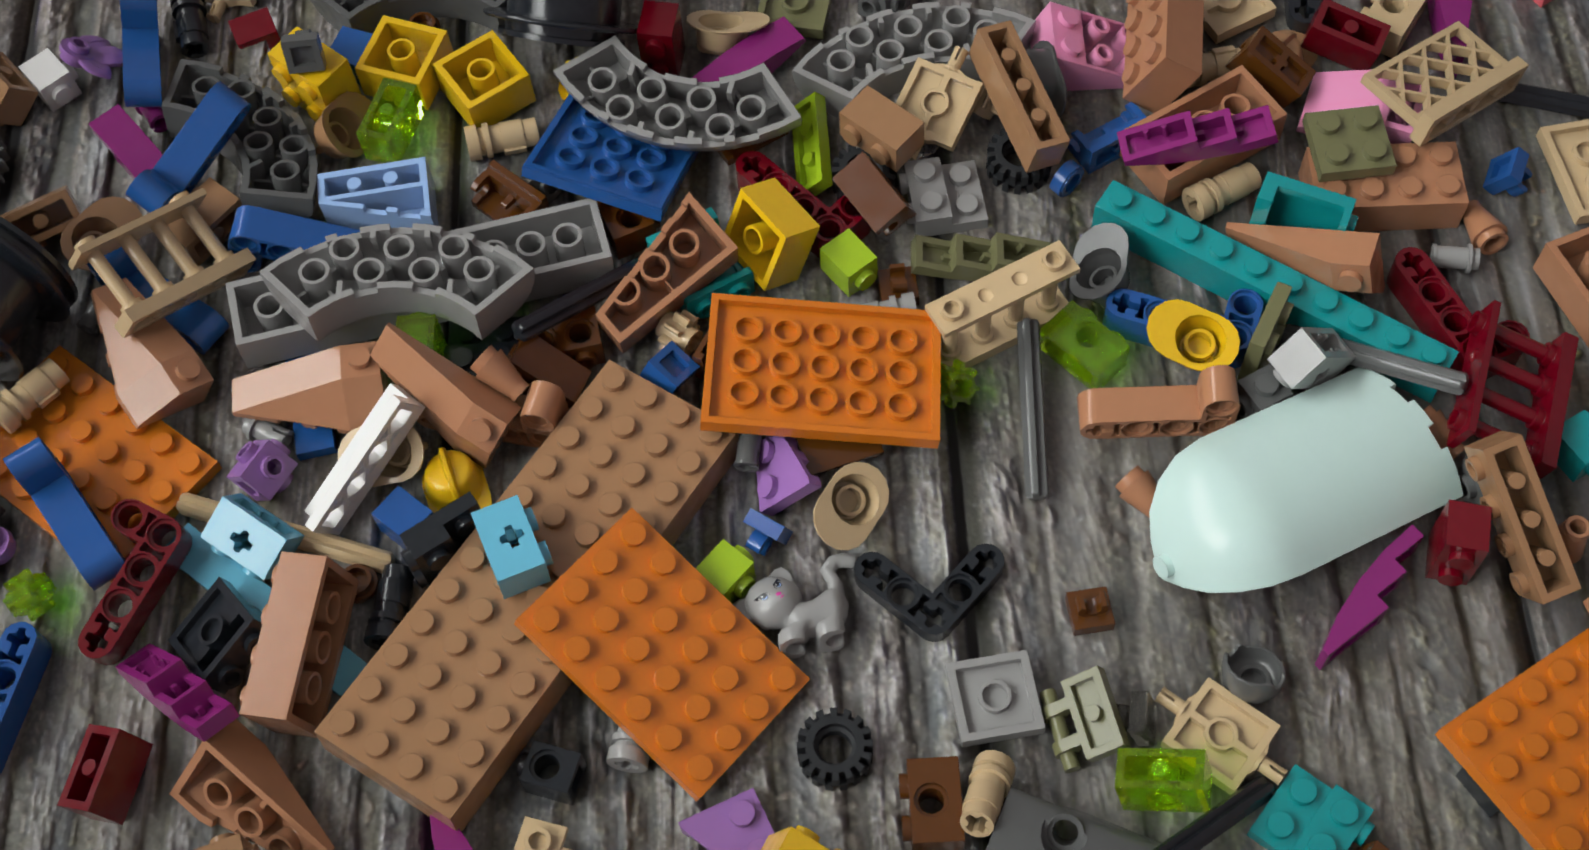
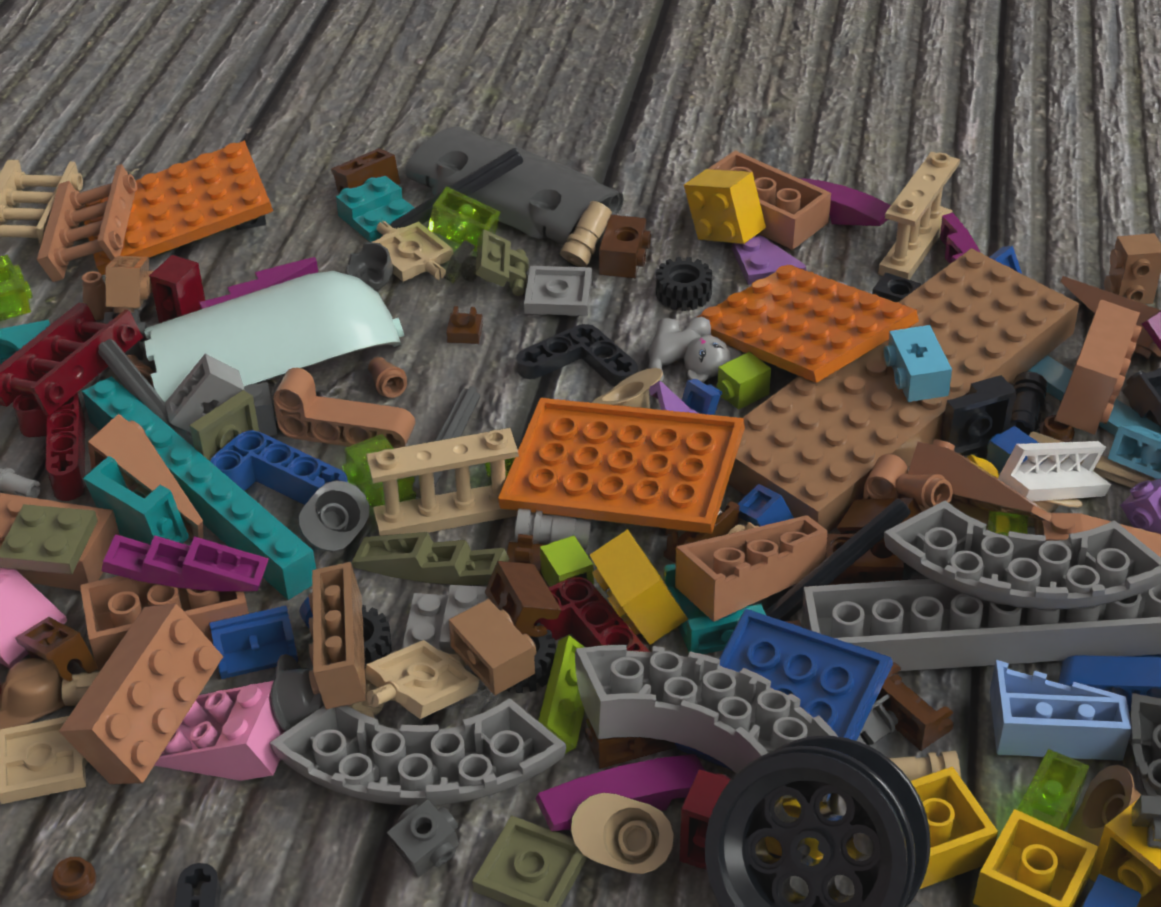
camera: 170 degrees left, 20 degrees down
yellow piece [1146,299,1240,371] -> none

